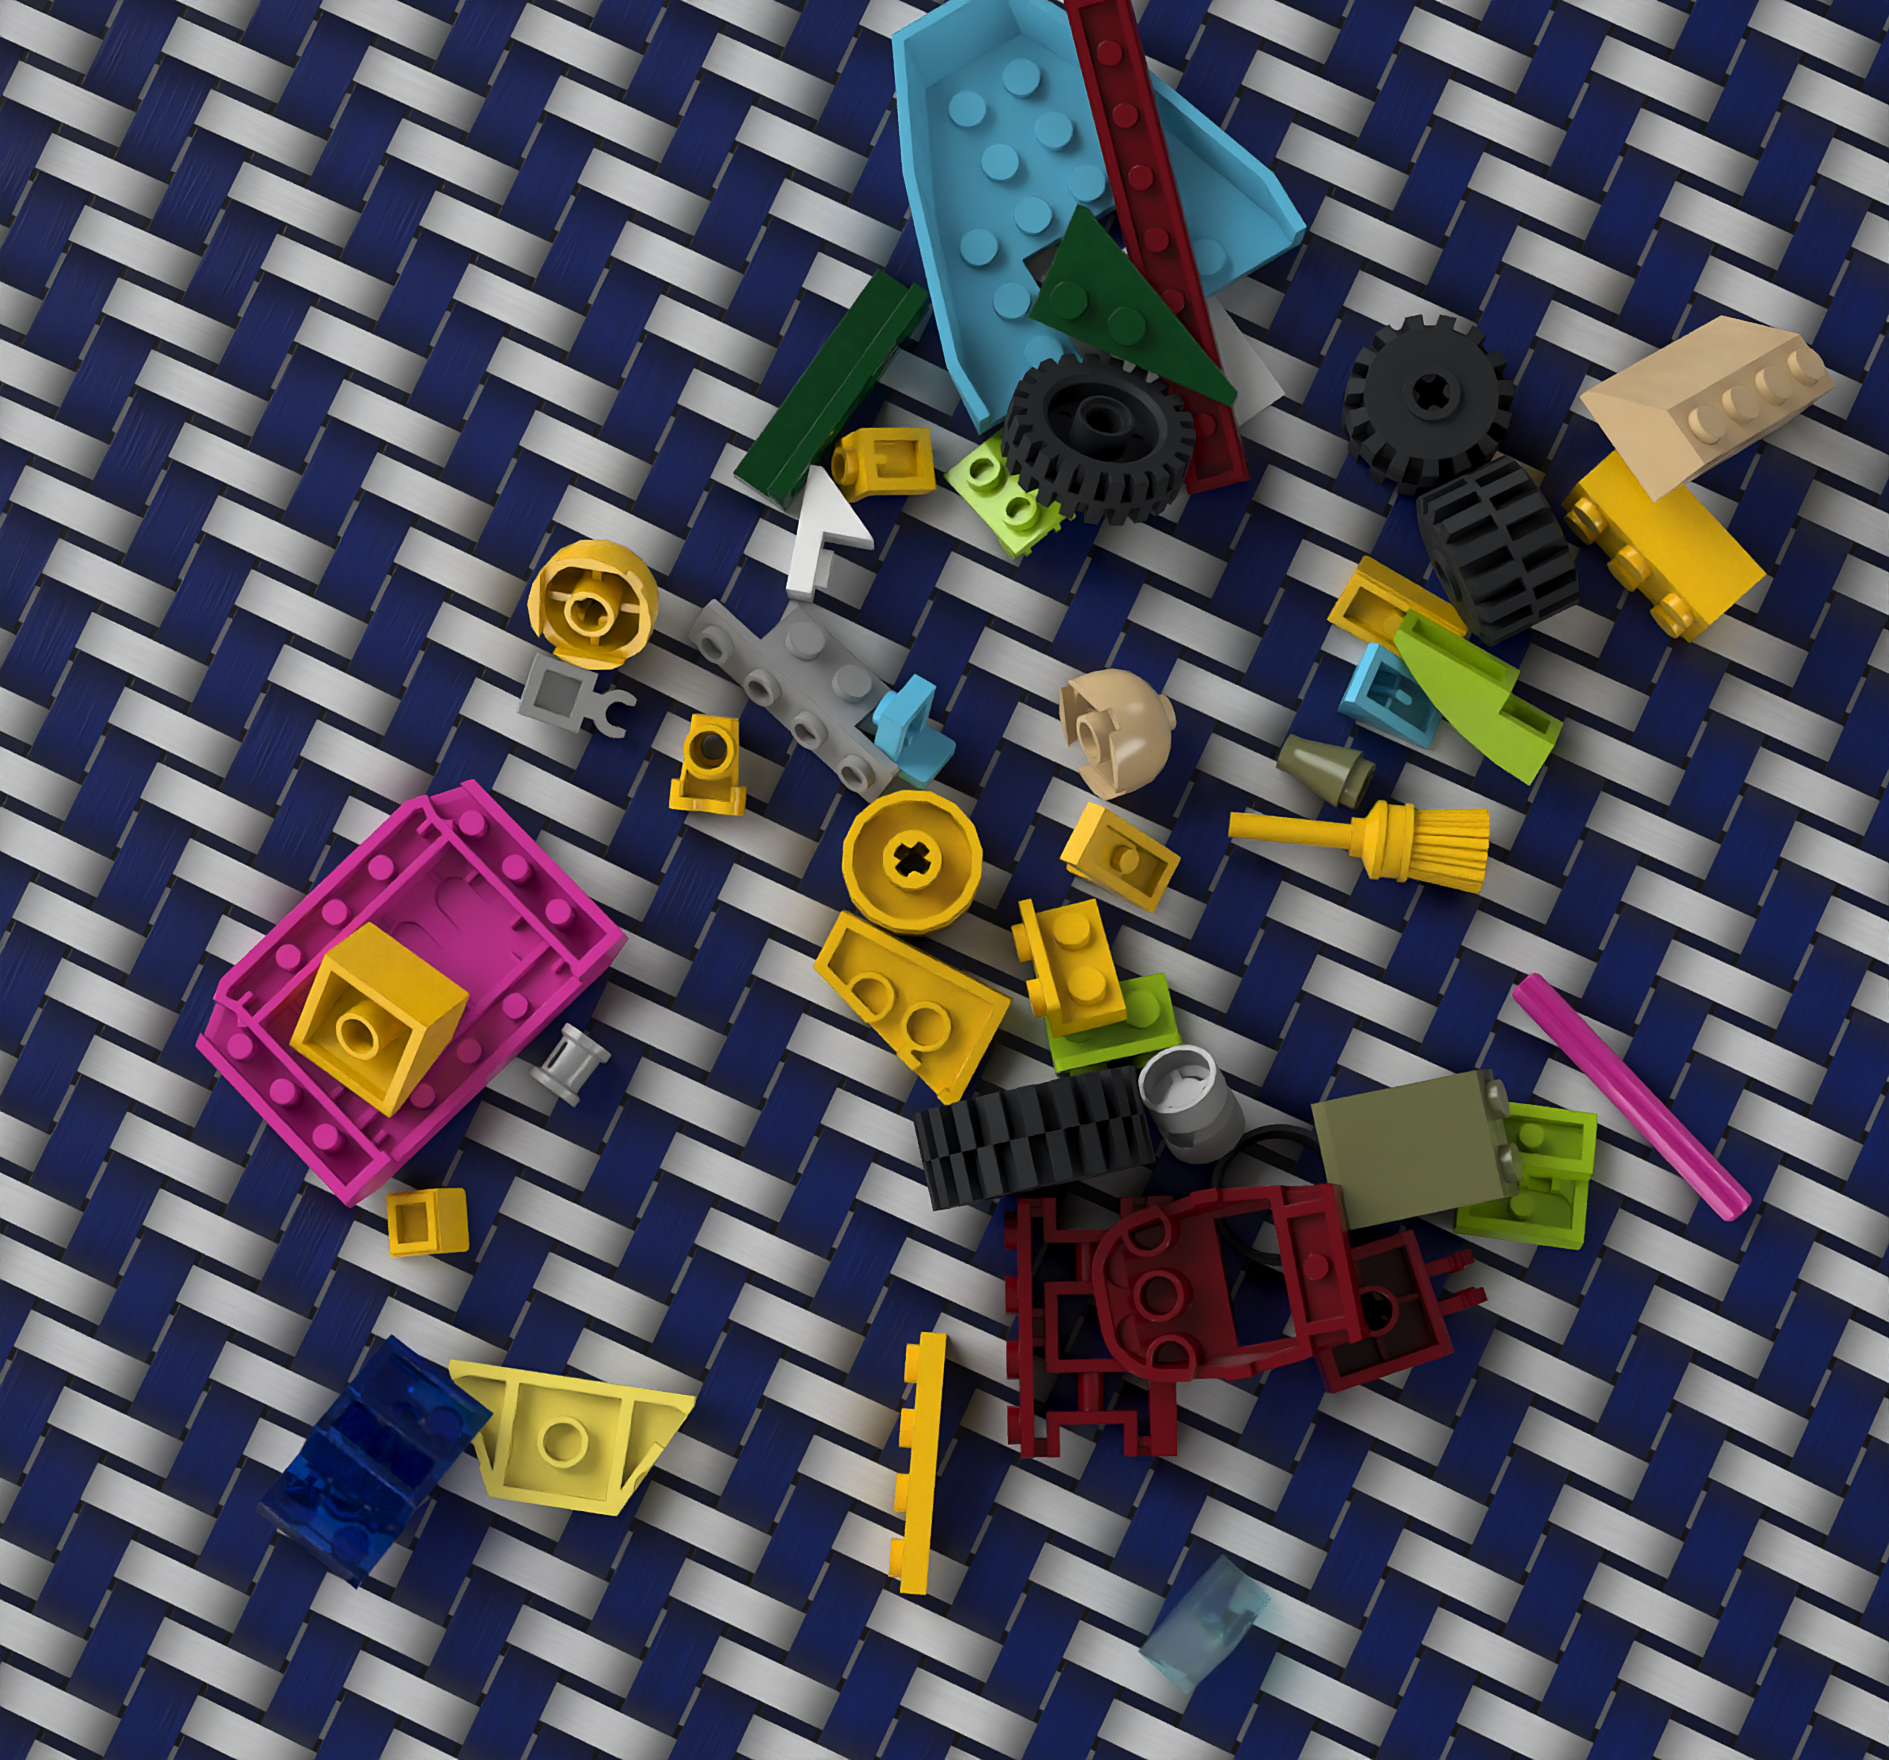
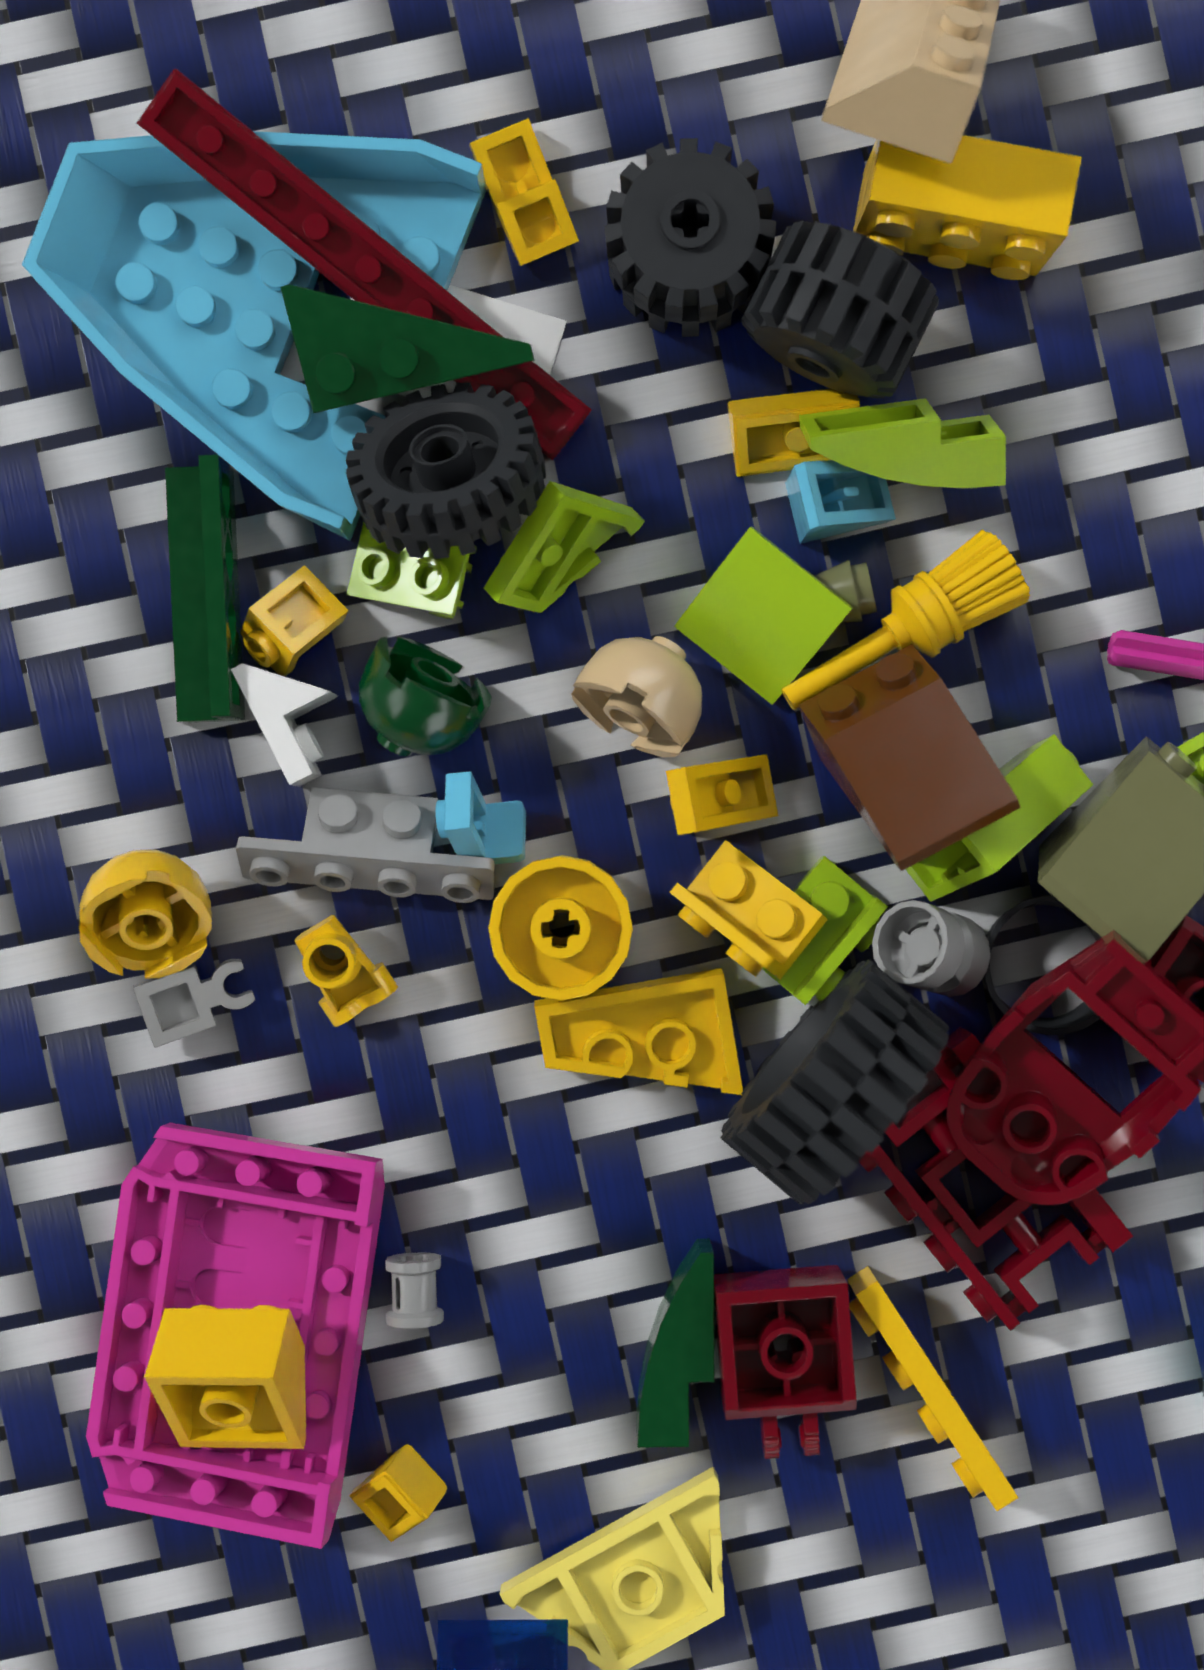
camera: 35 degrees left, 5 degrees up
none -> dark green cylinder [359,636,492,757]
none -> yellow slope [469,118,579,266]
none -> lime wing [484,481,645,613]
none -> dark green slope [636,1239,715,1448]
none -> lime slope [674,526,852,705]
none -> dark red hinge [714,1265,857,1459]
none -> reddish brown slope [799,644,1021,871]
none -> lime slope [905,734,1094,902]

